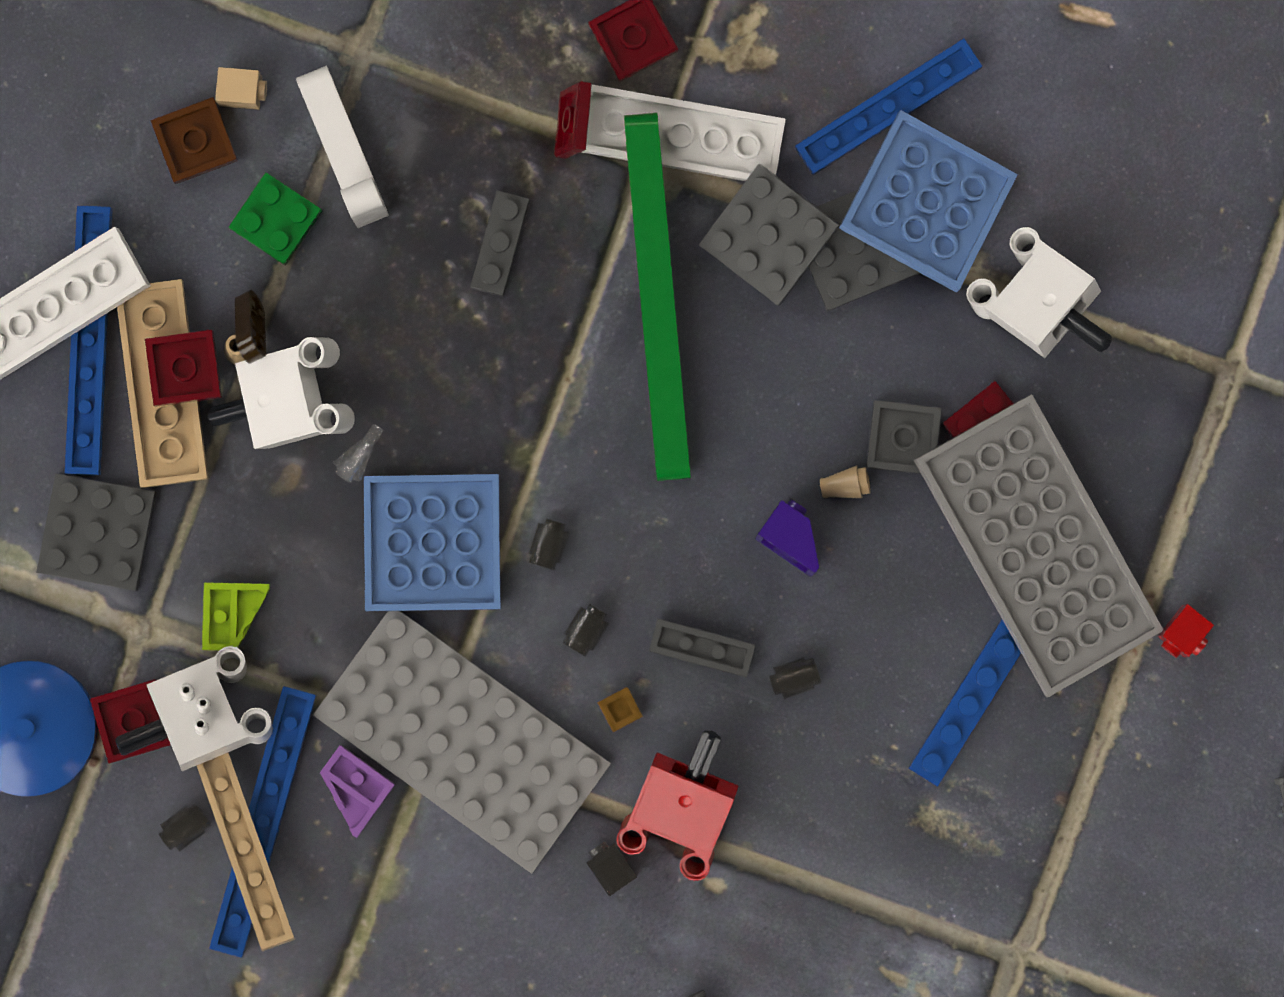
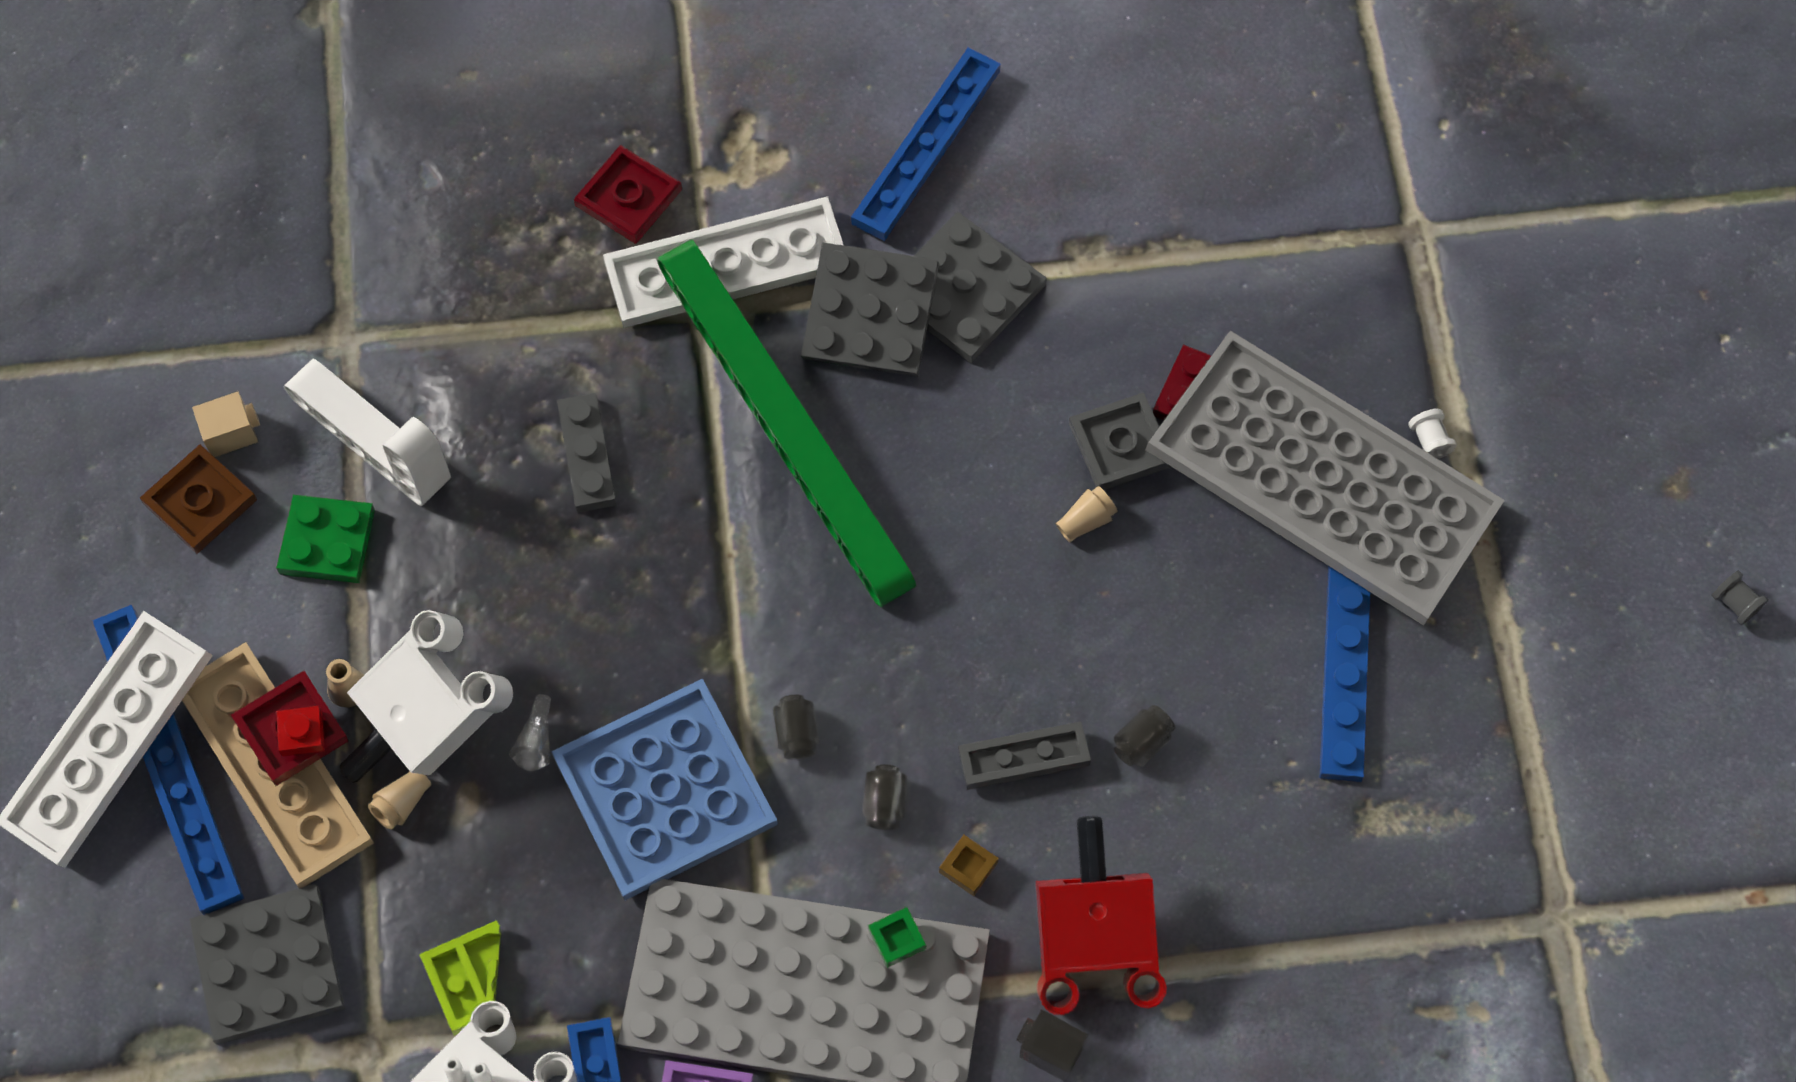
camera: 30 degrees left, 20 degrees down
dark brown beam [235,290,266,364] -> none
dark red plate [554,81,592,159] -> none
dark purple slope [755,499,819,577] -> none
medium blue plate [839,110,1018,292] -> none
white piece [966,227,1112,358] -> none
red brick [1157,604,1214,658] -> none
none -> red plate [276,705,325,756]
none -> tan cone [368,771,431,829]
none -> green plate [868,907,926,968]
none -> white bush [1408,409,1457,459]

